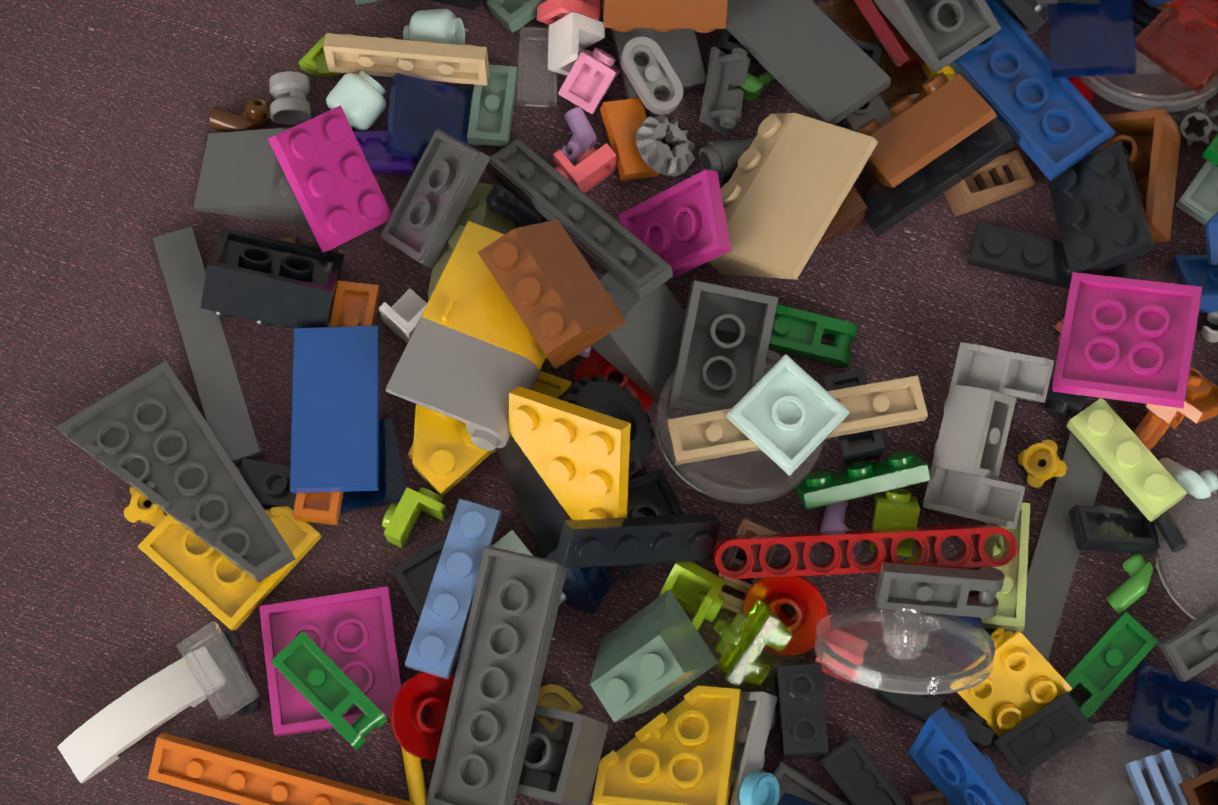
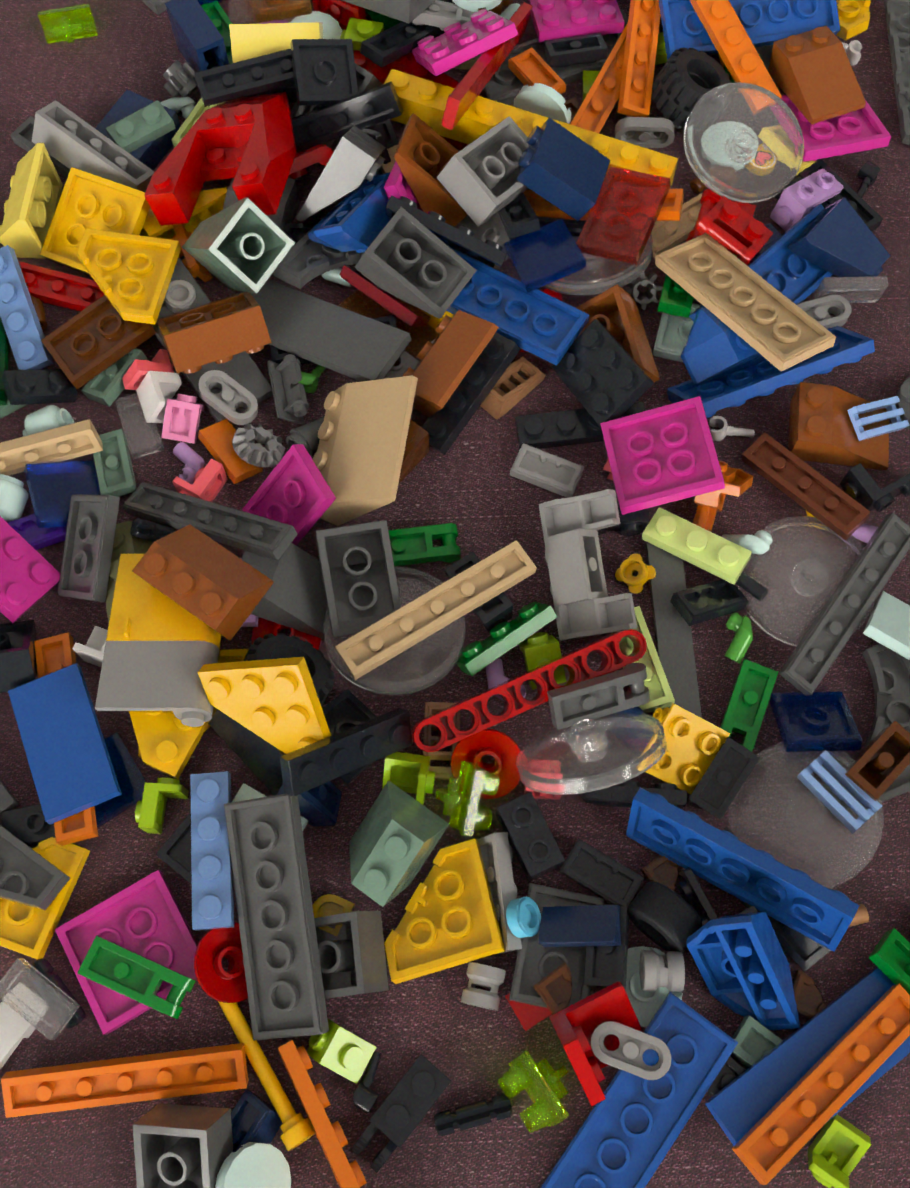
camera: 20 degrees left, 5 degrees down
light aqua tile [726,354,850,476] -> none
none -> light grey plate [510,443,584,498]

